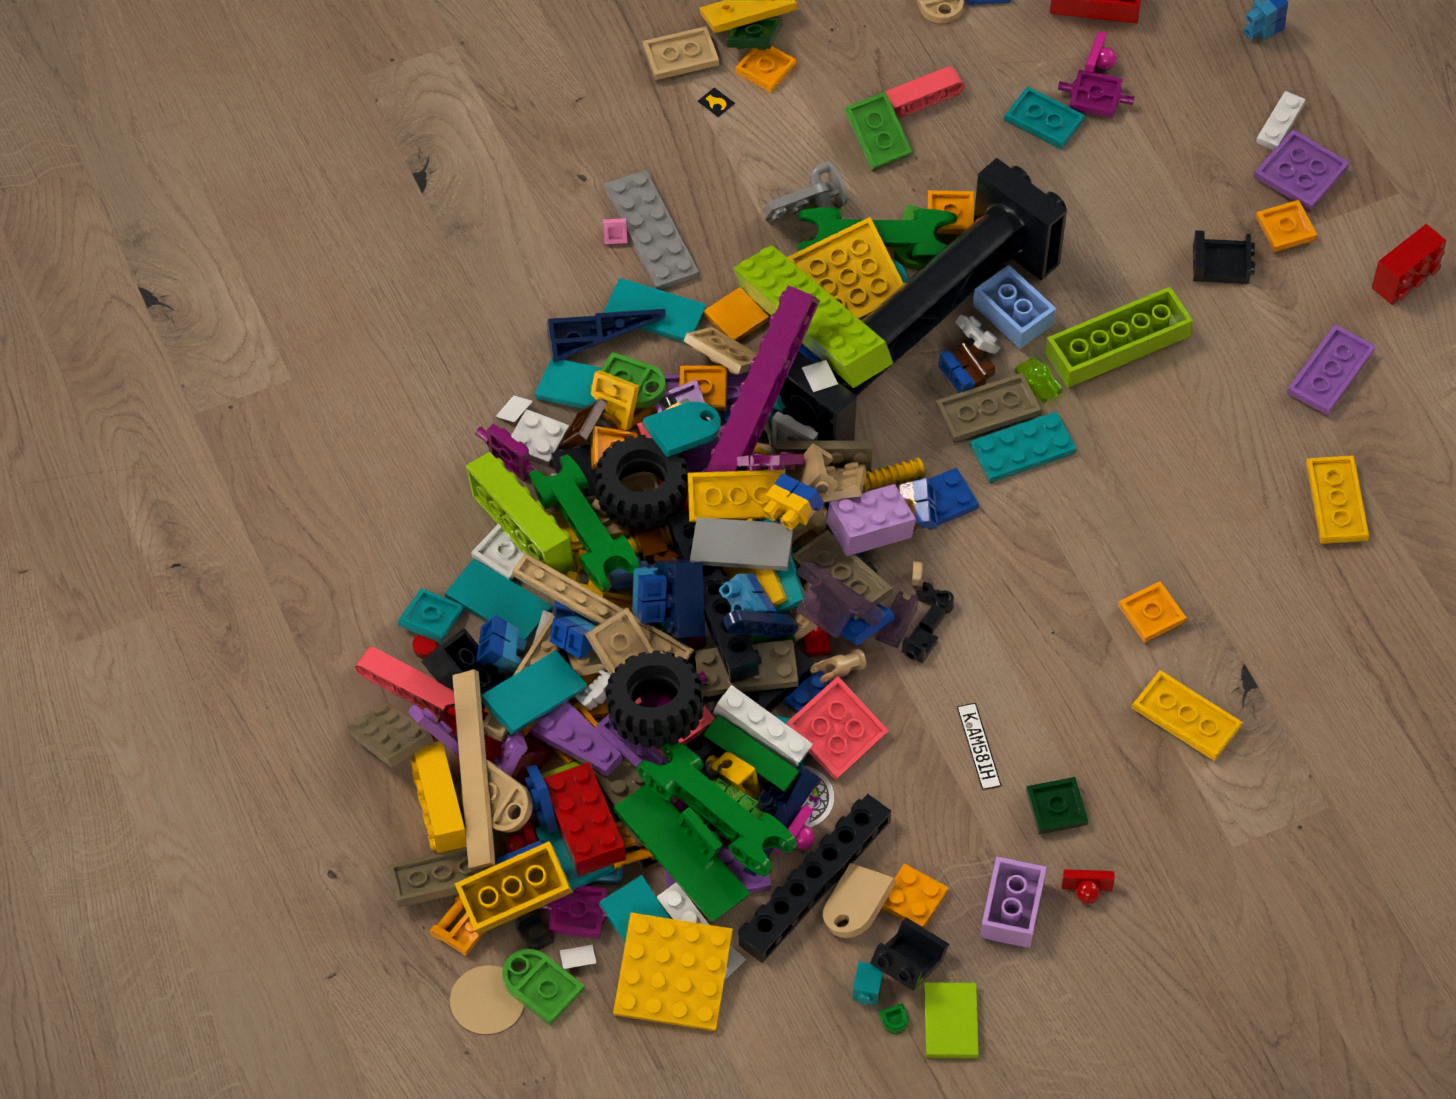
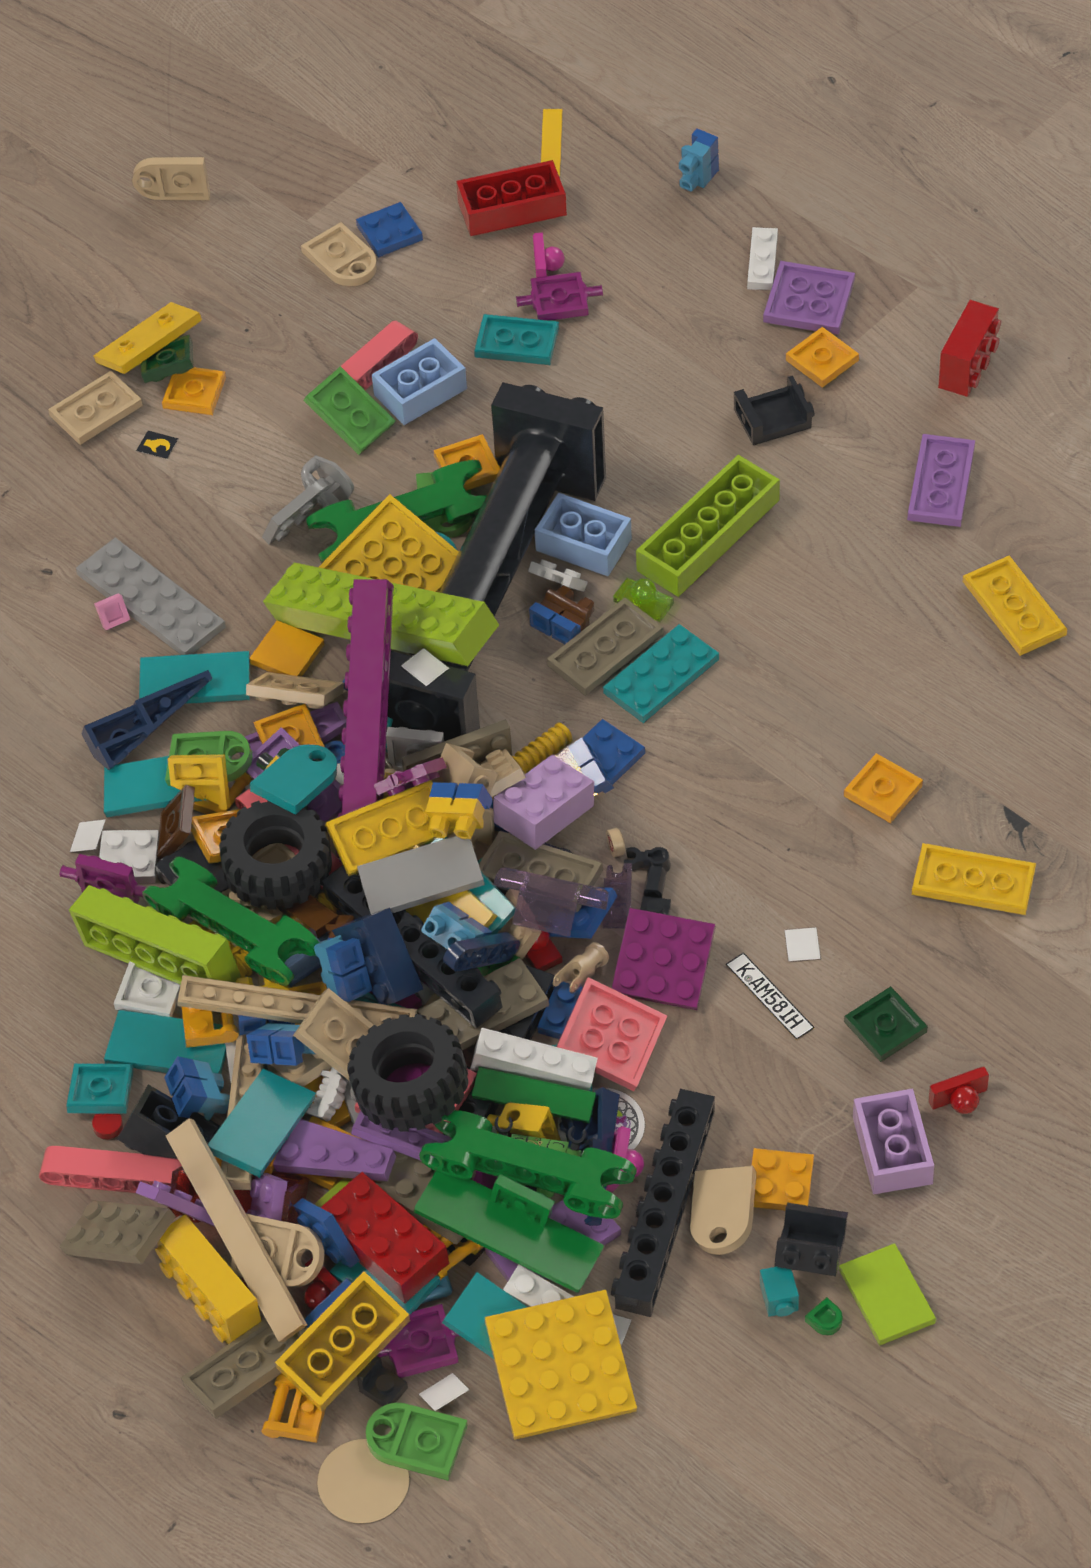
camera: 20 degrees left, 5 degrees down
none -> light orange plate [181,1006,239,1048]
none -> light blue brick [372,338,467,425]
none -> magenta plate [612,908,716,1010]
none -> white sticker [785,928,821,961]

